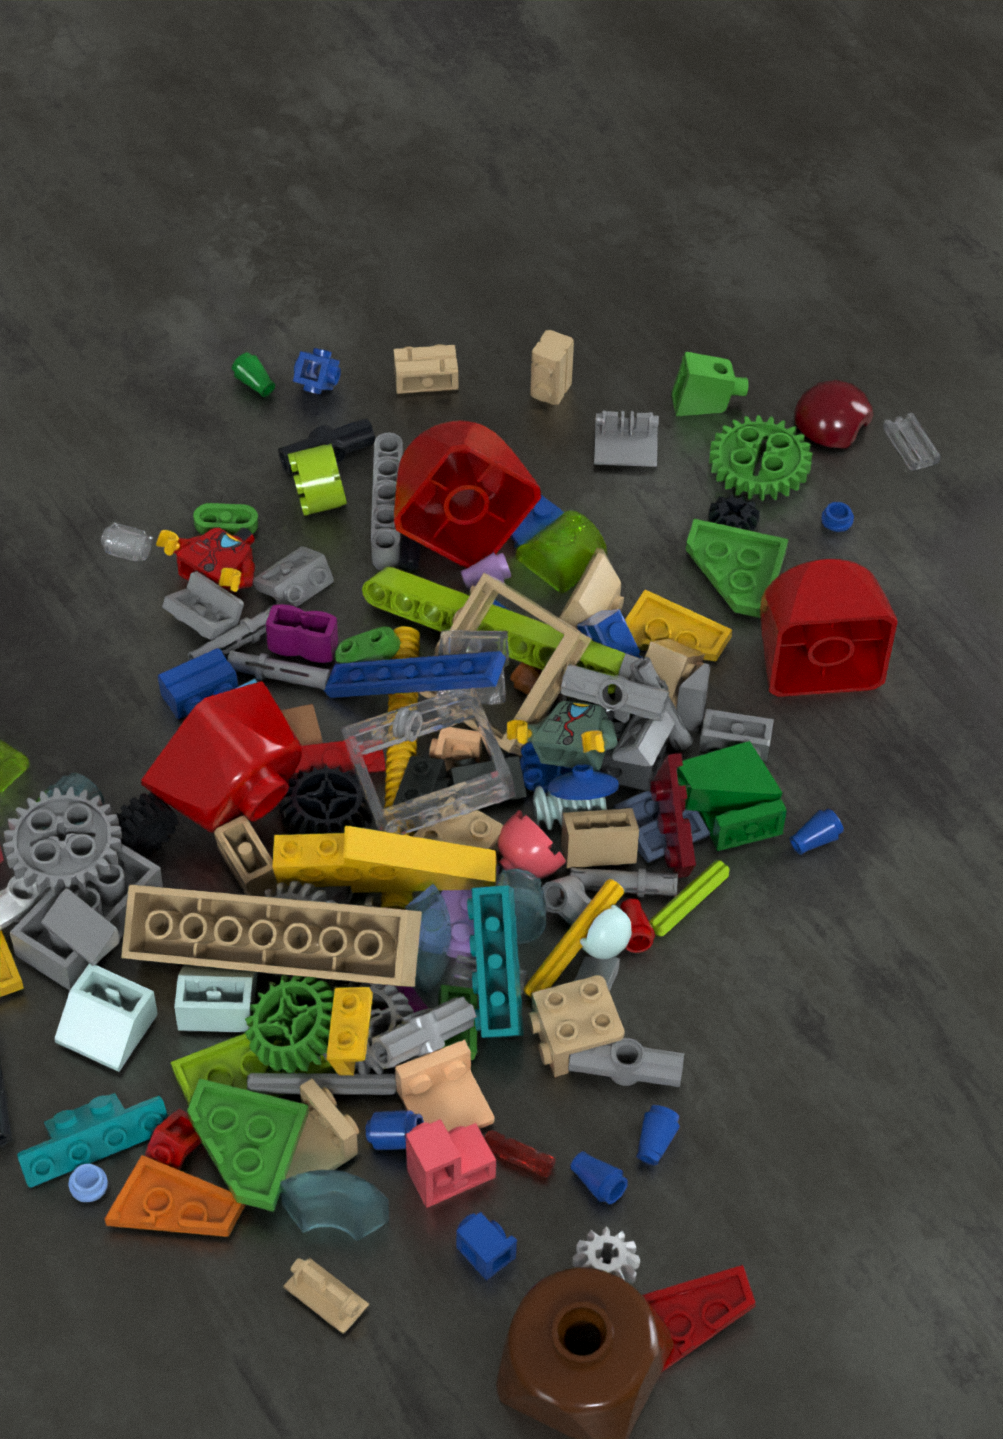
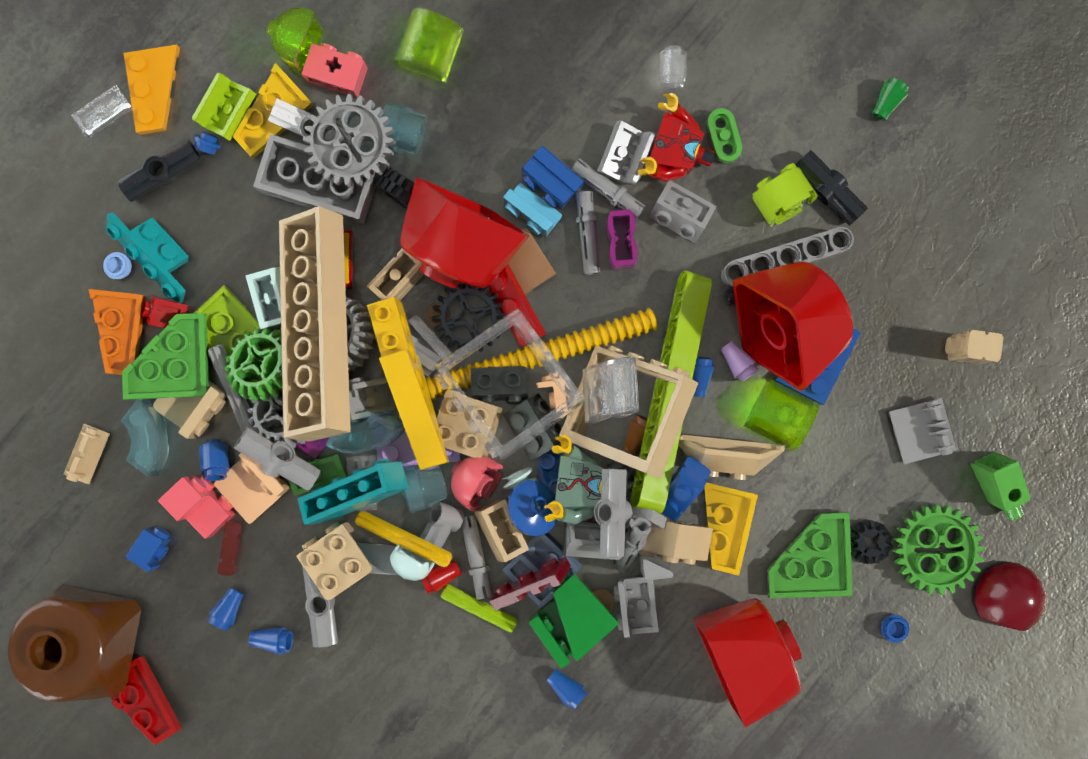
camera: 75 degrees right, 35 degrees up
light grey slope [41,888,120,966] -> none
light aqua slope [54,963,158,1072] -> none
blue brick [293,347,341,394] -> none
blue tile [324,651,506,698] -> none
yellow bracket [326,987,373,1076] -> none
bright green plate [335,626,401,663] -> none
tan brick [393,344,458,394] -> none
light grey bush [393,707,422,742] -> none
white gear [573,1226,640,1284] -> none
clear tile [883,413,941,471] -> none

